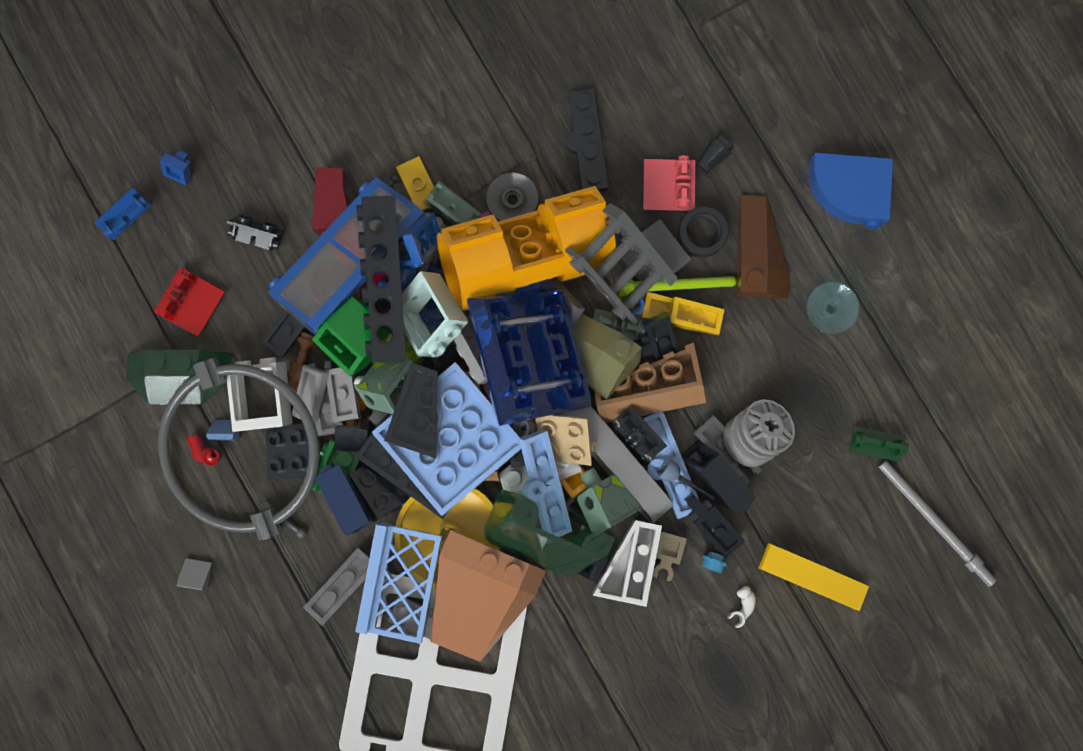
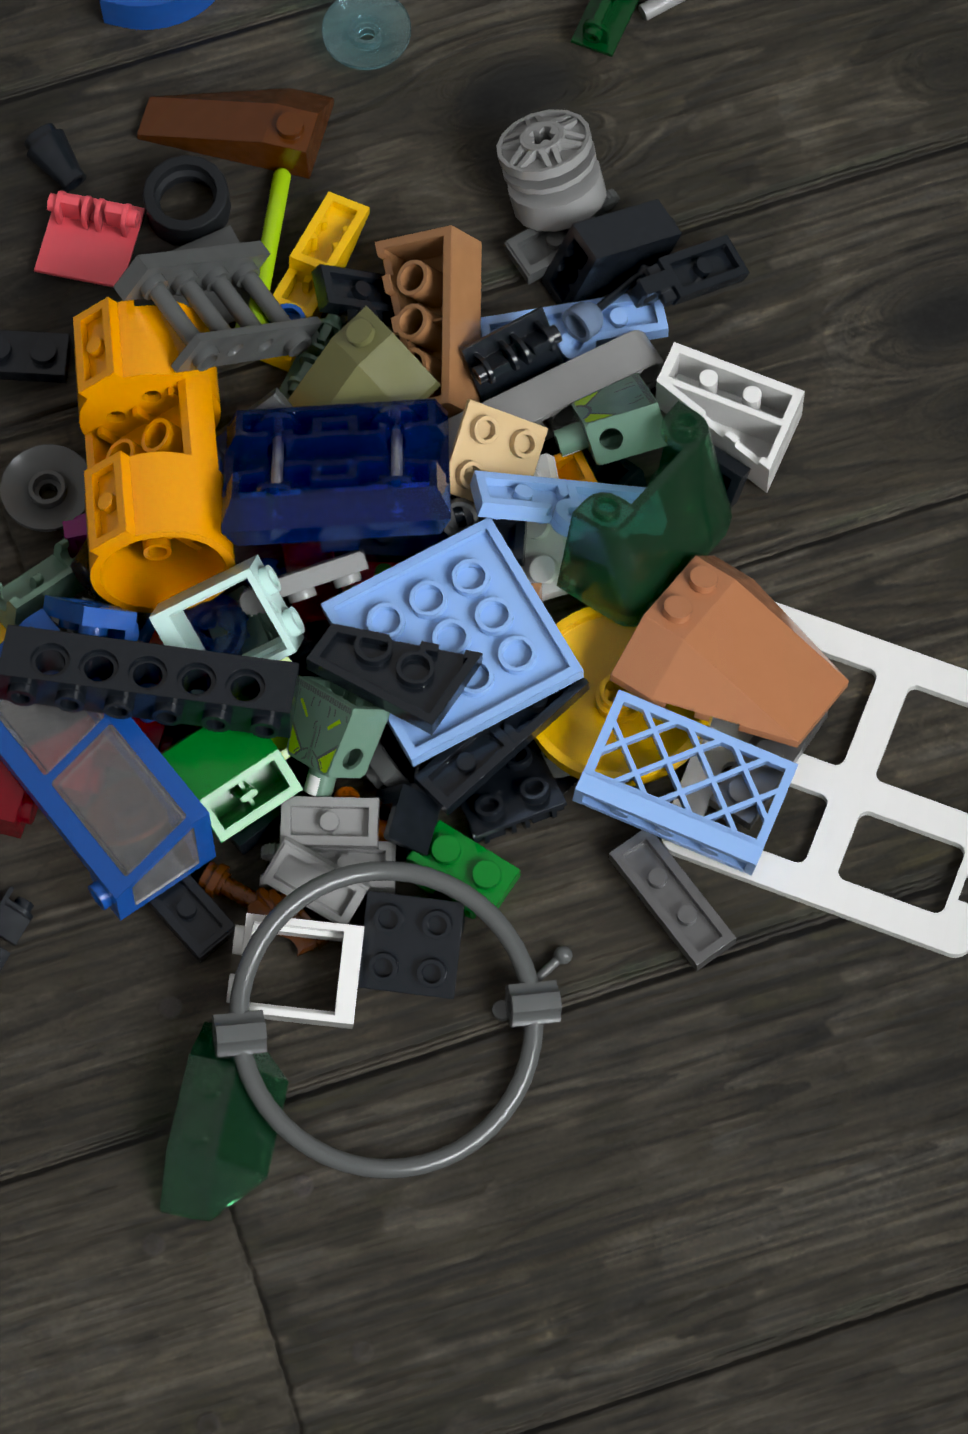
camera: 75 degrees left, 15 degrees down
red hinge [154,267,225,337] -> none
light grey slope [177,558,212,590] -> none
red arm [187,434,221,466] -> none
medium blue slope [206,420,240,440] -> none
dark blue slope [315,463,376,536] -> none
dark tan plate [653,531,687,581] -> none
dark azure plate [702,552,727,574] -> none
white arm [727,586,756,628] -> none
yellow slope [758,543,869,611] -> none

